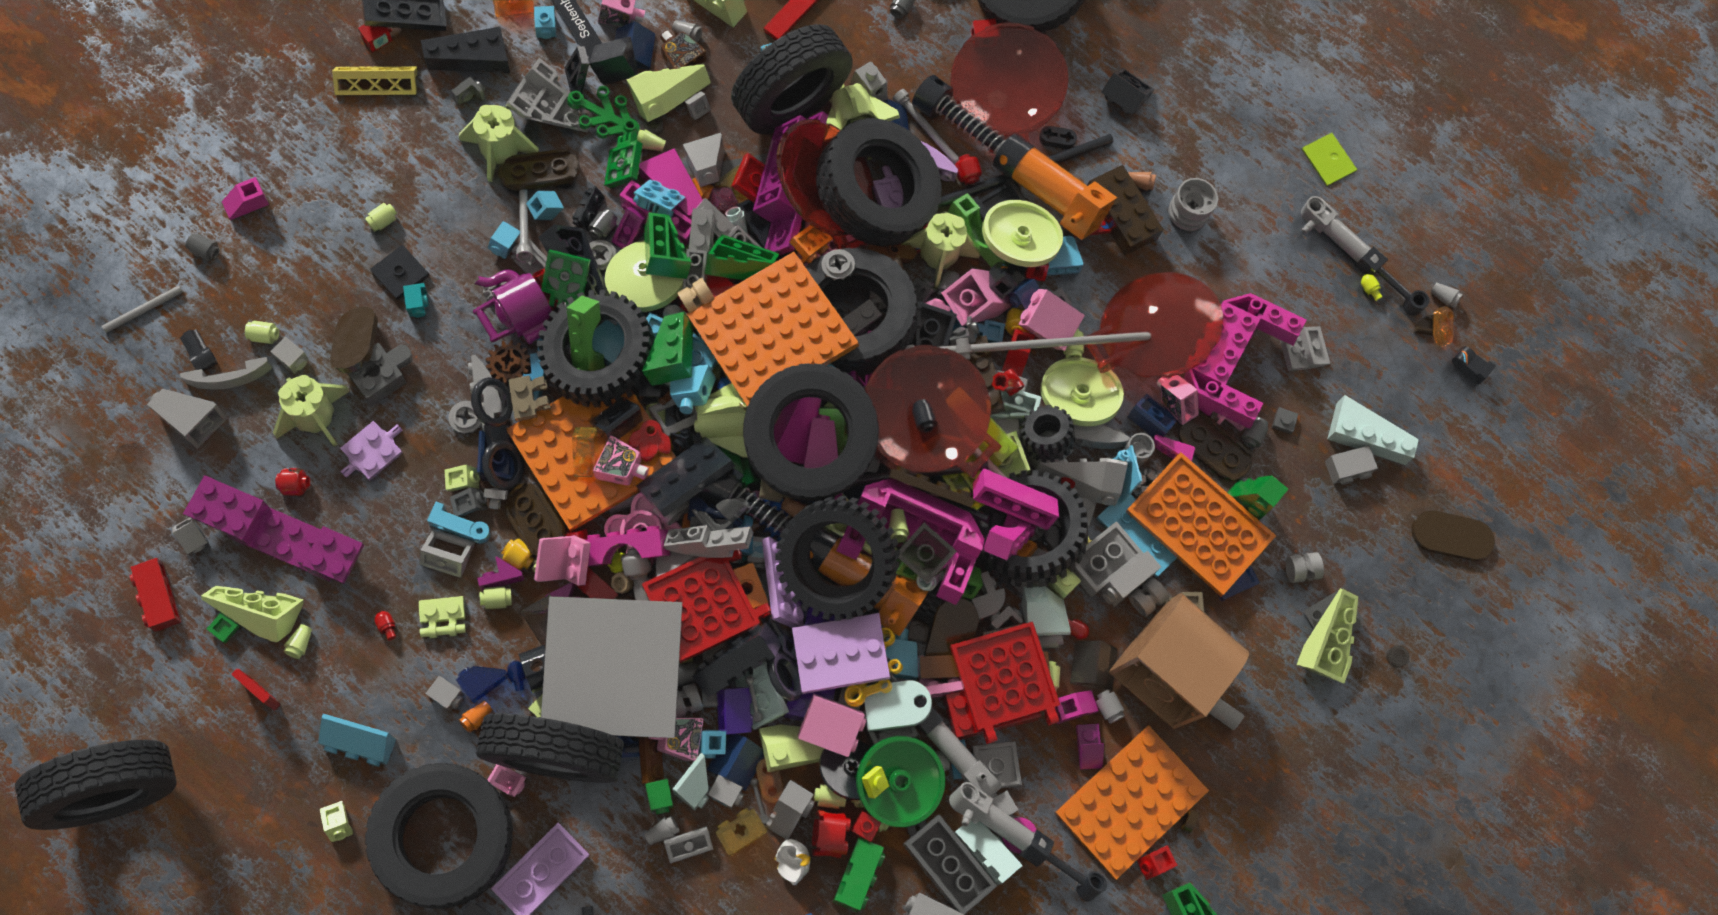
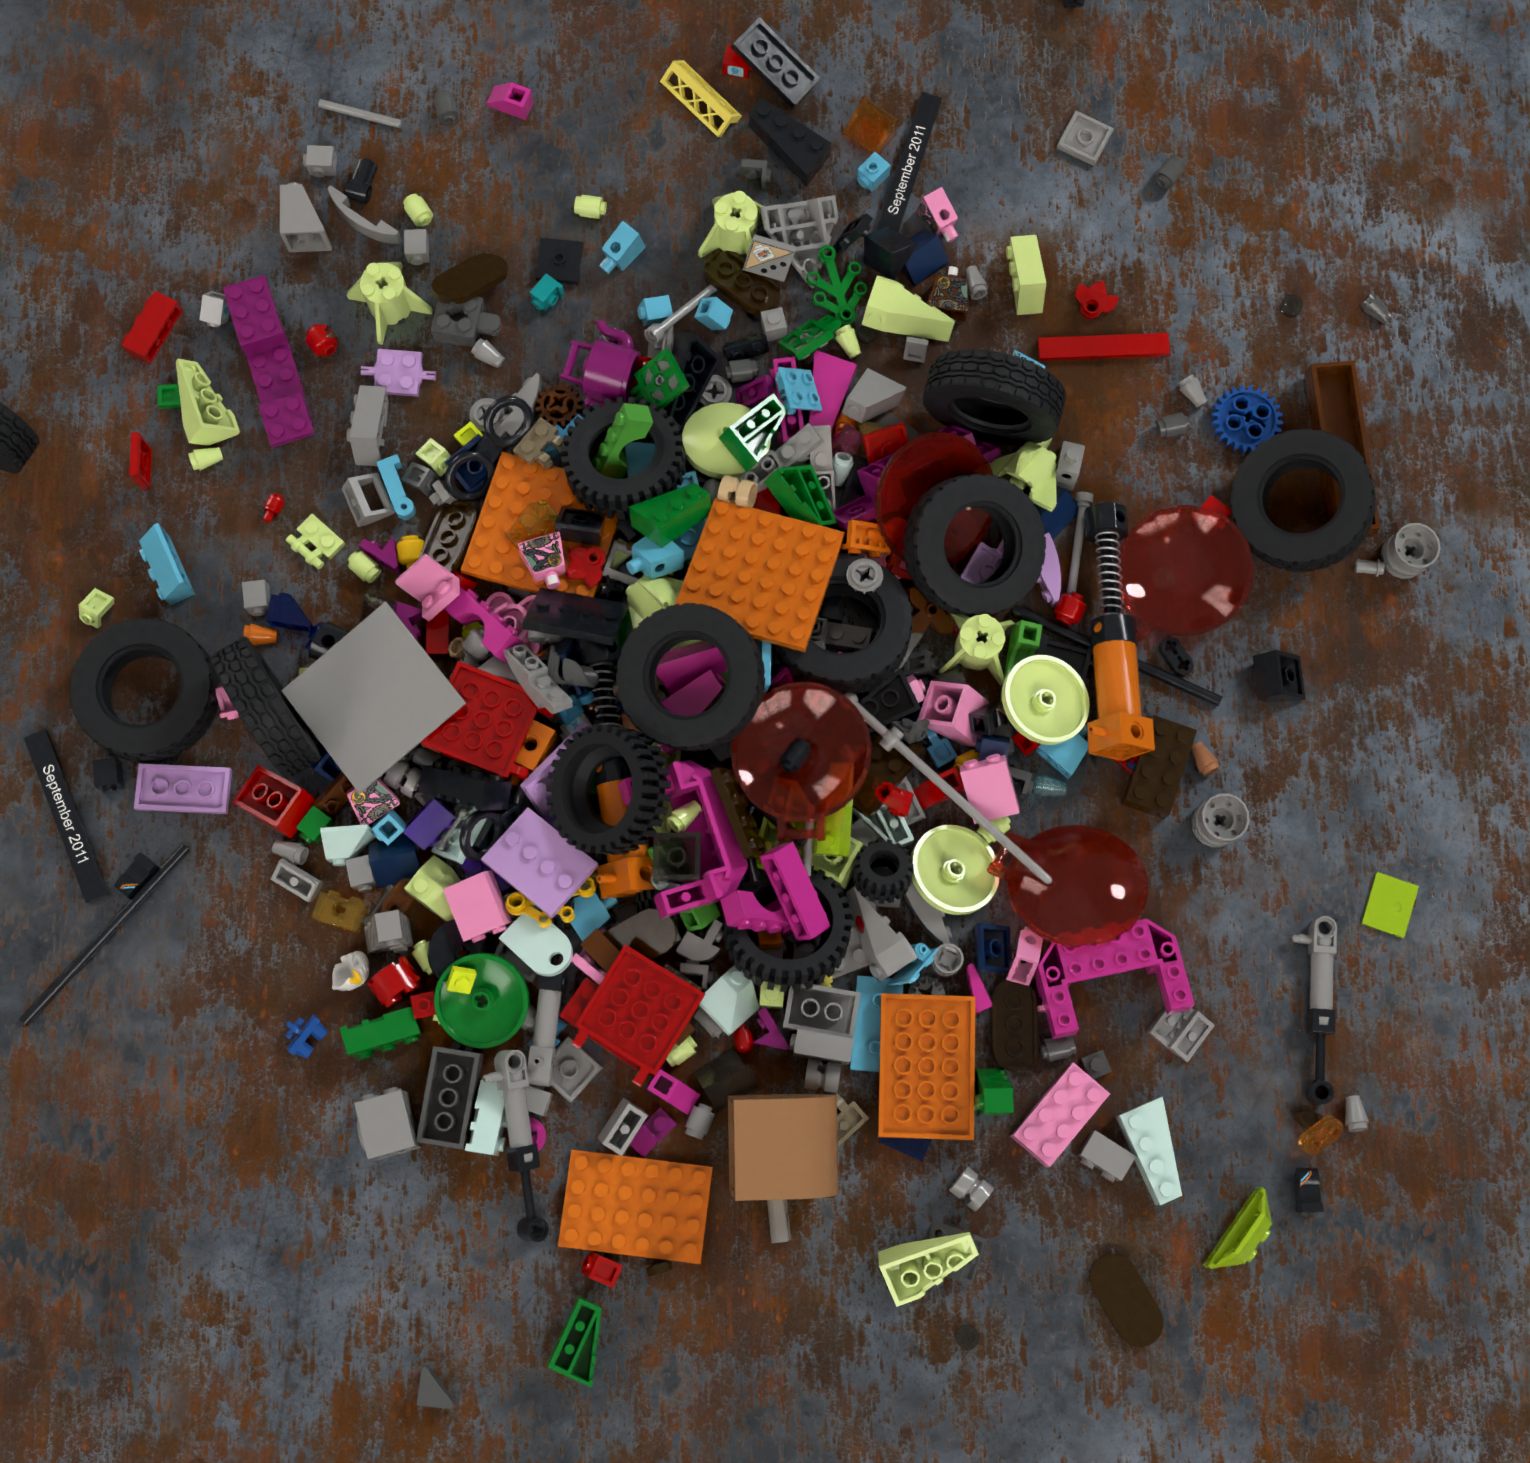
camera: 60 degrees right, 5 degrees up
neon yellow cylinder [1361,274,1382,301] -> none
none -> red slope [232,765,316,839]
none -> light grey brick [303,145,337,177]
none -> light grey wedge [347,385,389,466]
none -> neon yellow plate [454,421,483,447]
none -> light grey cone [471,338,505,369]
none -> light grey brick [597,1097,648,1156]
none -> medium azure torso [599,221,646,275]
none -> tile [743,234,796,282]
none -> magenta slope [753,1007,790,1052]
none -> light grey brick [761,307,787,342]
none -> bright pink brick [1010,1062,1110,1168]
none -> clear light blue cone [1032,774,1067,796]
none -> lime wedge [1203,1187,1272,1269]

